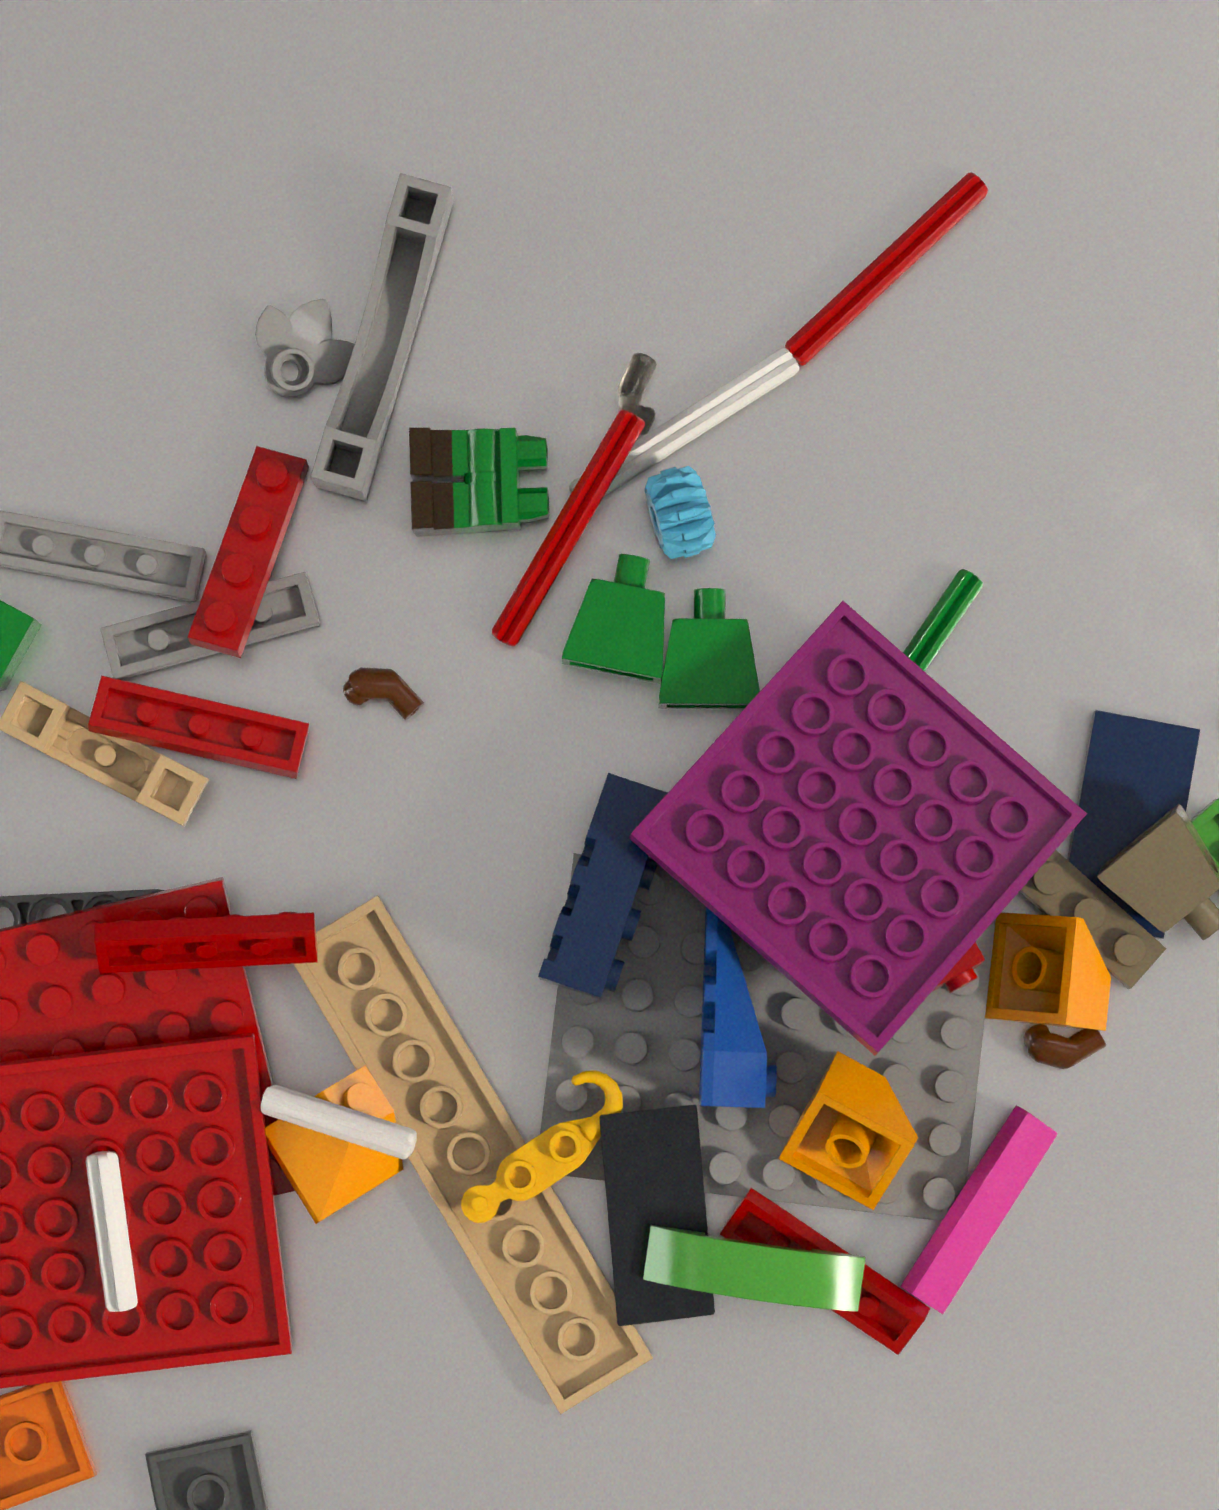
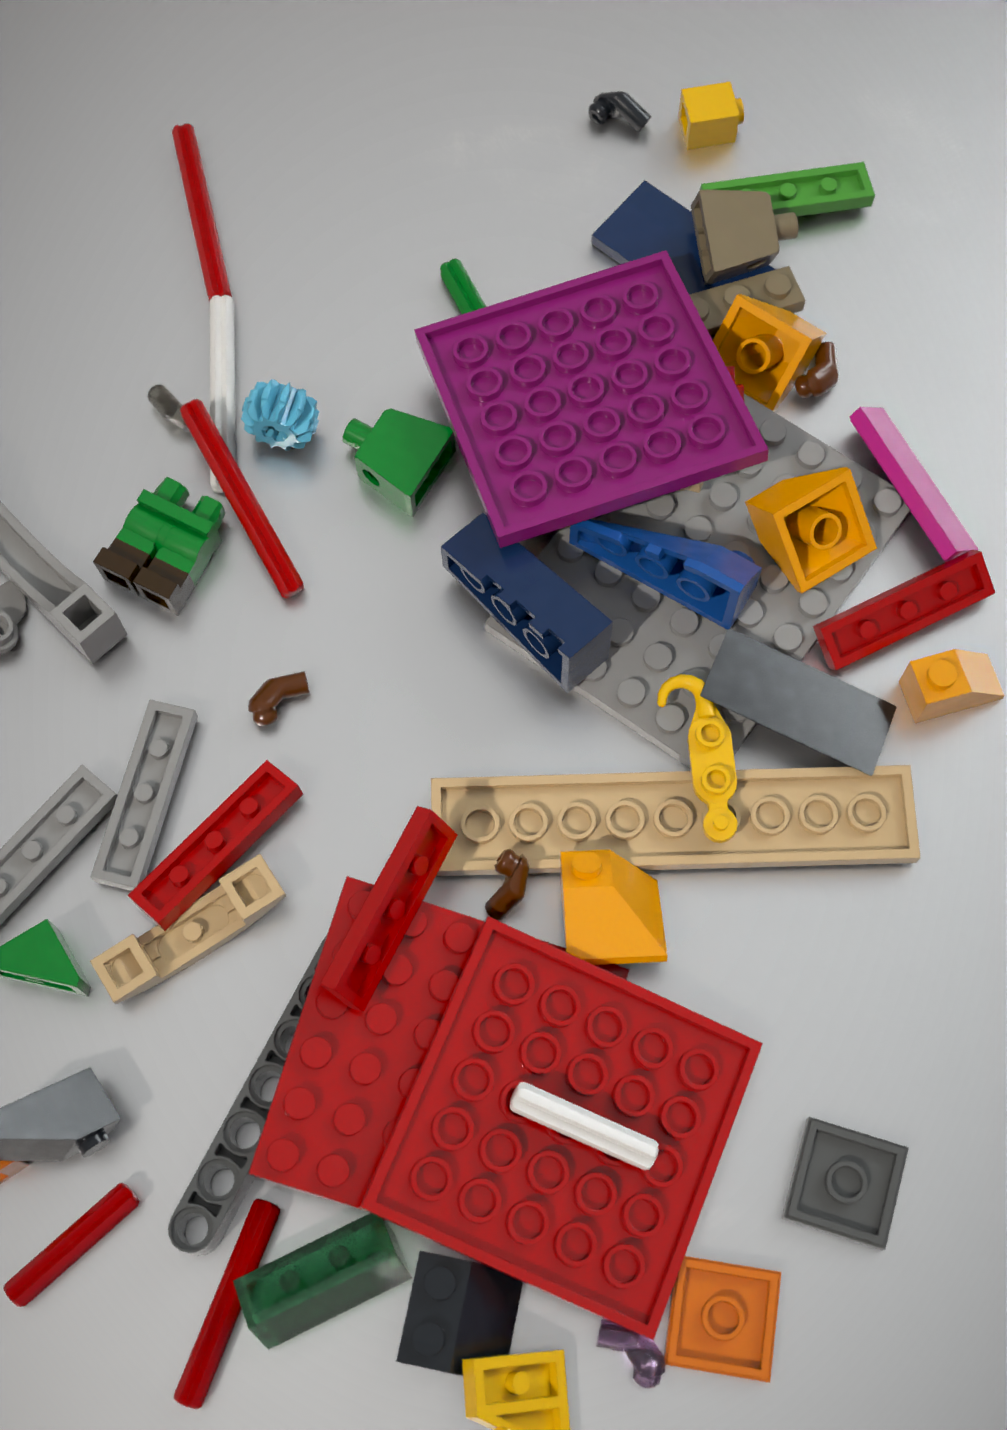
camera: 60 degrees left, 15 degrees down
red plate [187,446,309,658] -> none
white axle [261,1085,417,1159] -> none
green torso [562,554,665,684] -> none
bright green slope [643,1225,866,1311] -> none
none -> reddish brown arm [485,849,530,920]
none -> light orange slope [899,649,1005,724]

